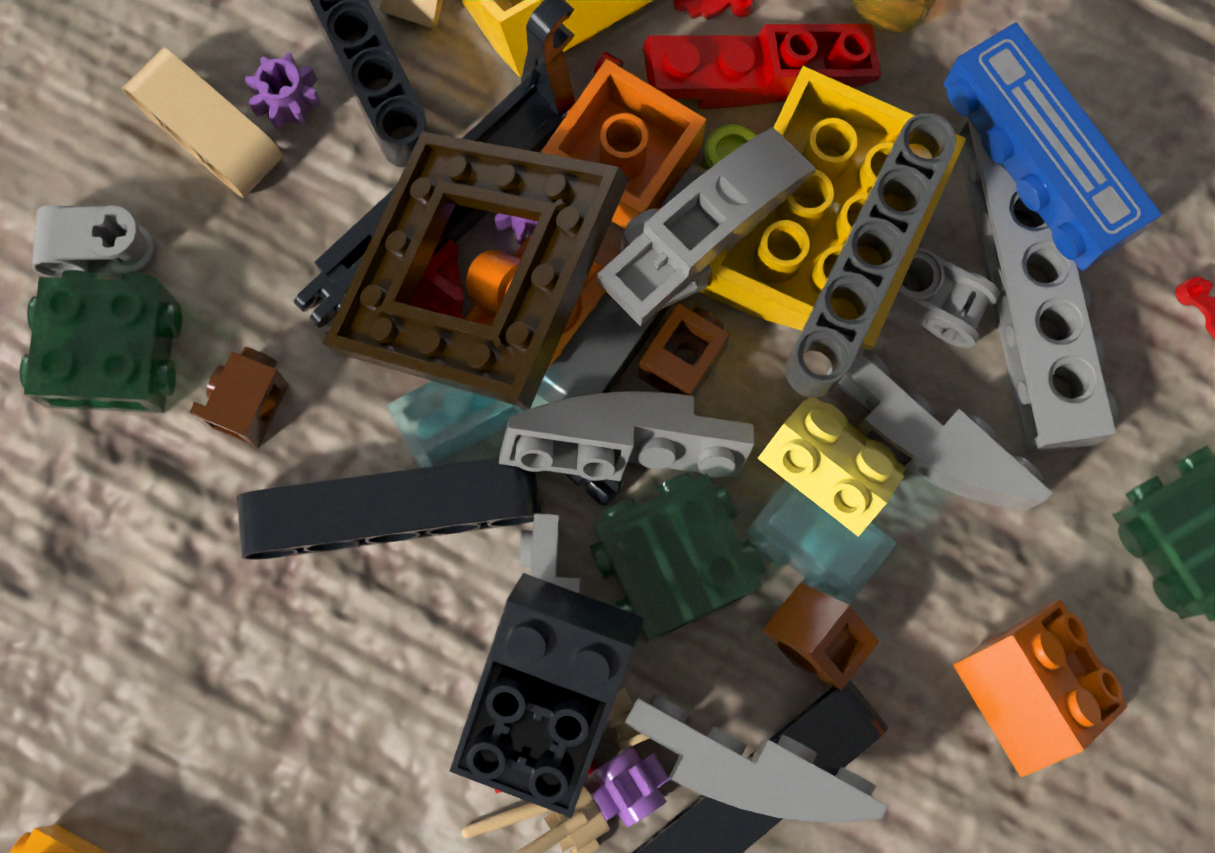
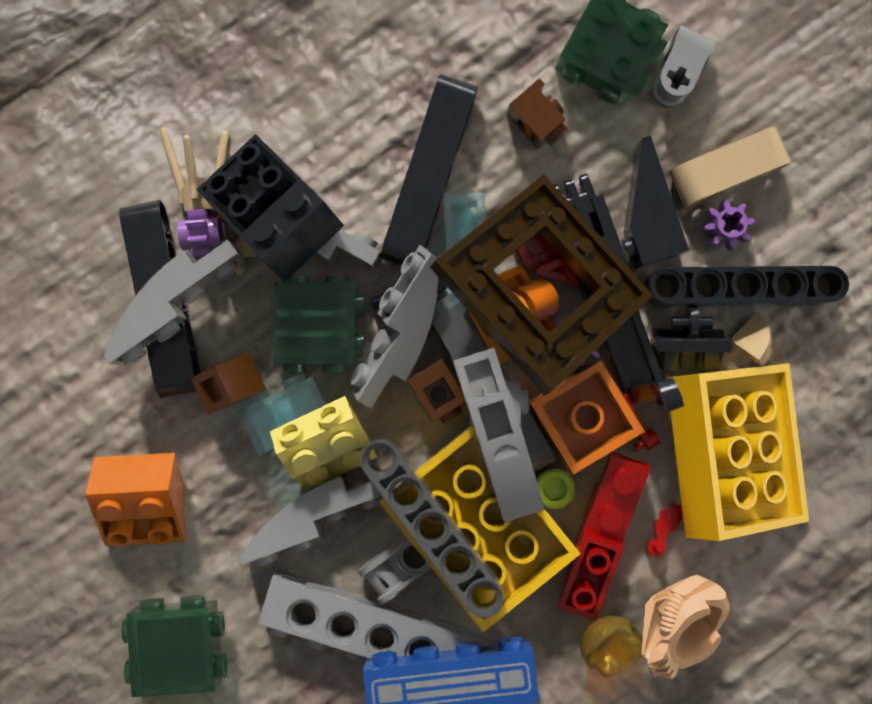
camera: 120 degrees right, 10 degrees up
none -> black slope [621,135,689,270]
none -> black hips [650,305,732,371]

